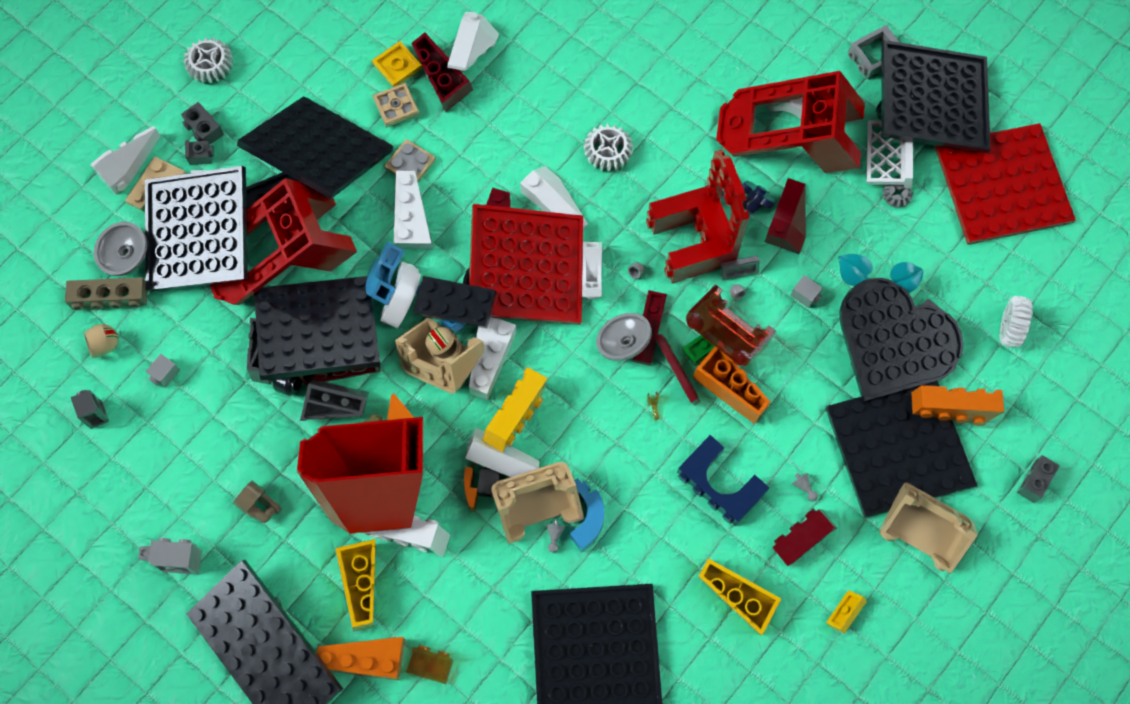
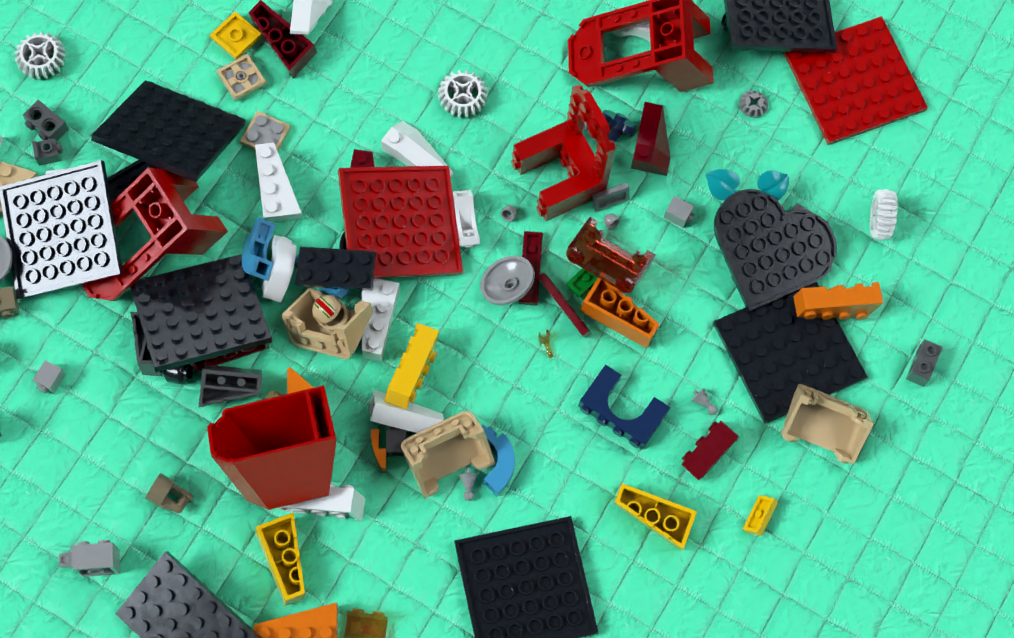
camera: 15 degrees left, 0 degrees up
white fence [867,120,913,188] -> none

